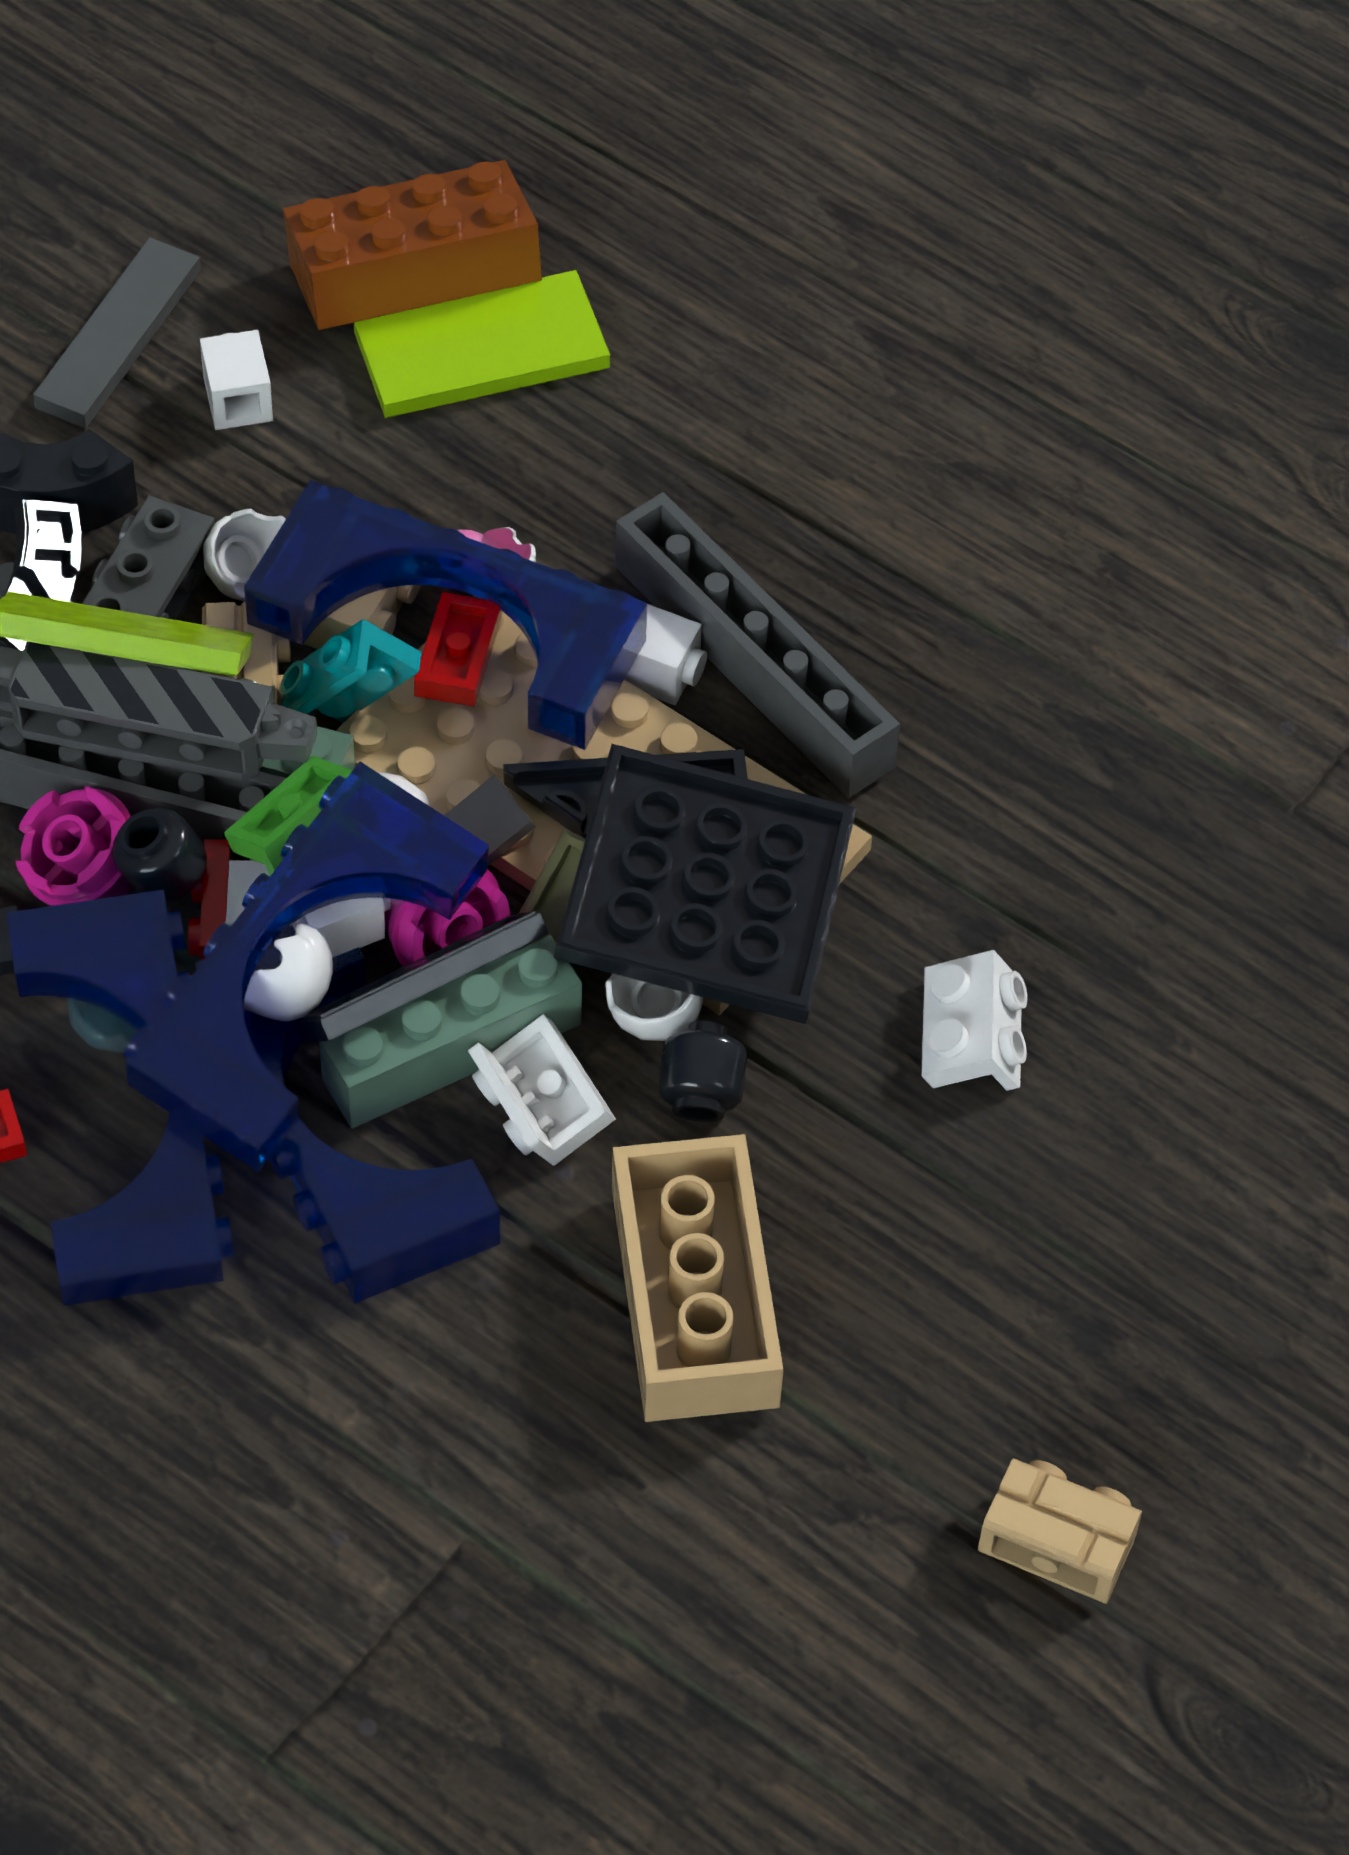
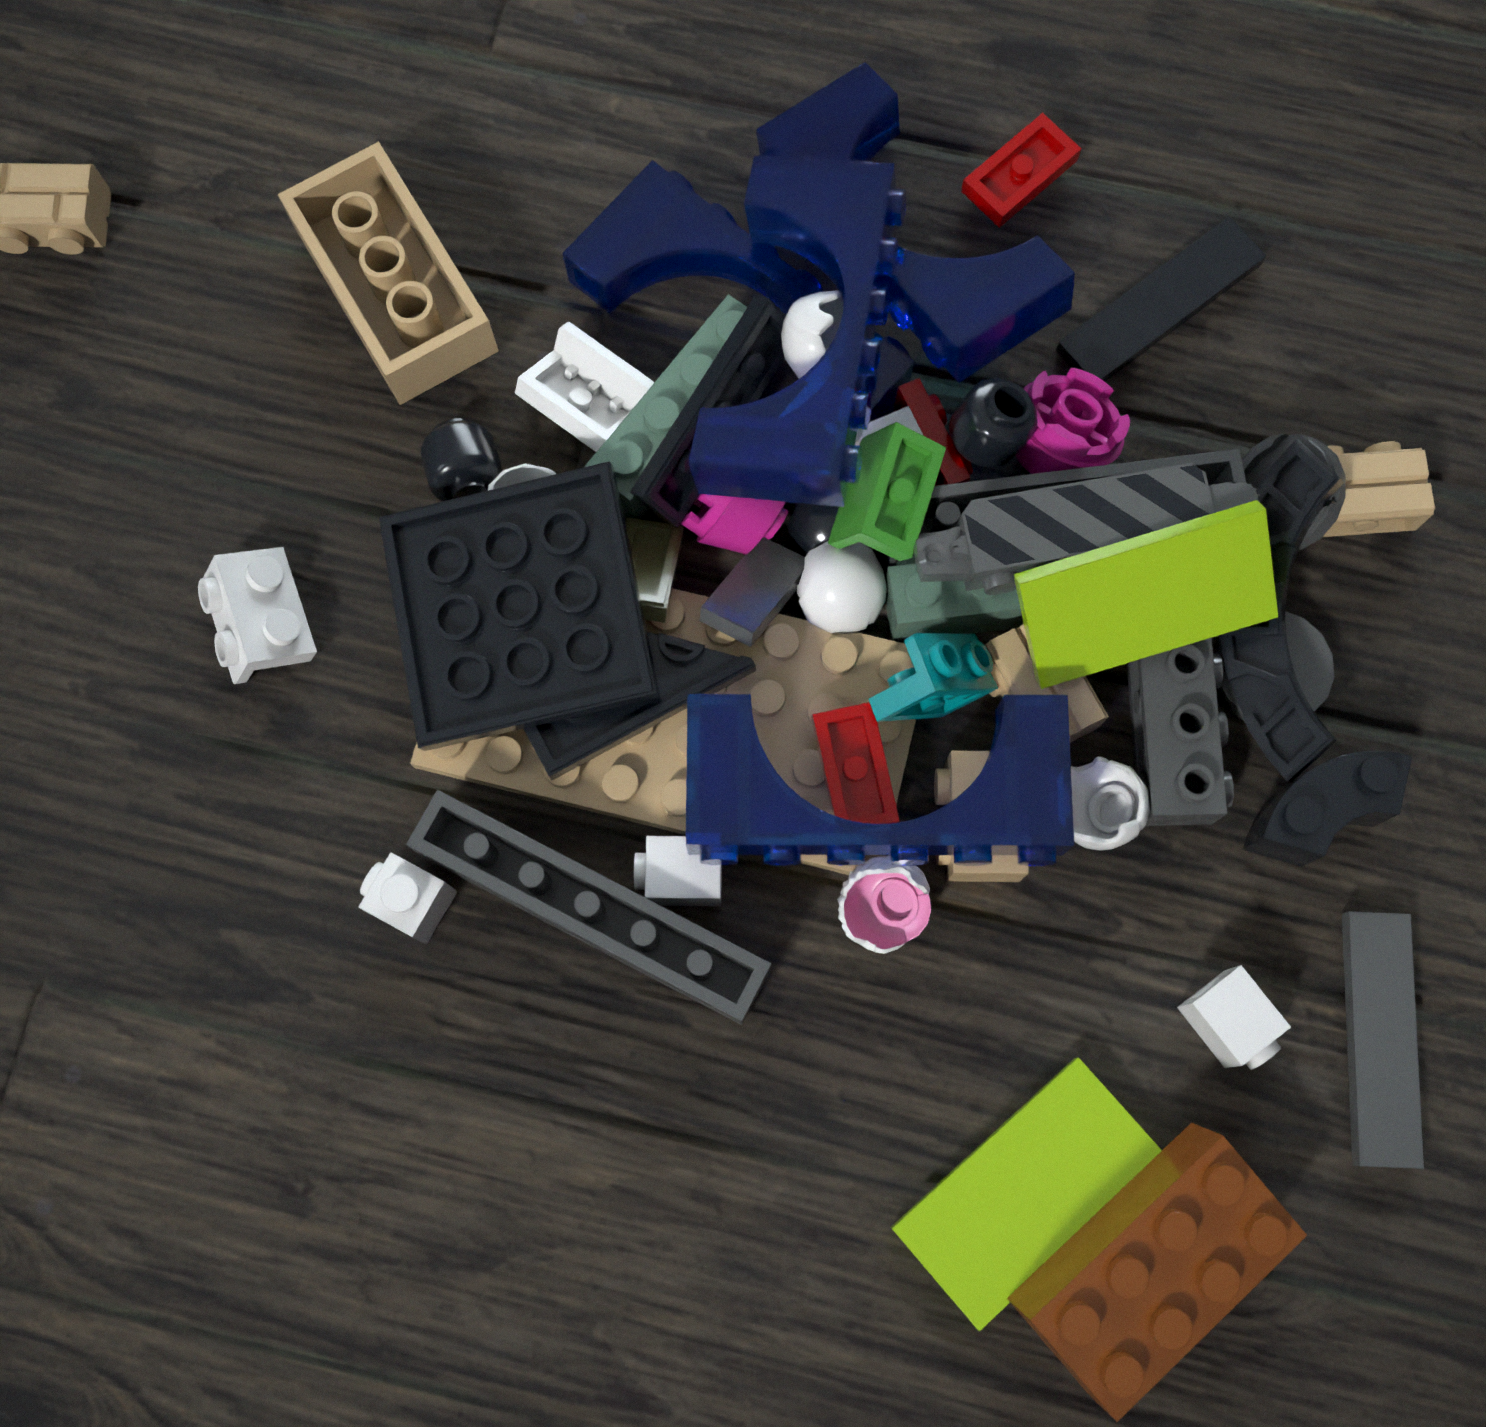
camera: 160 degrees right, 20 degrees up
none -> white brick [359,852,457,945]

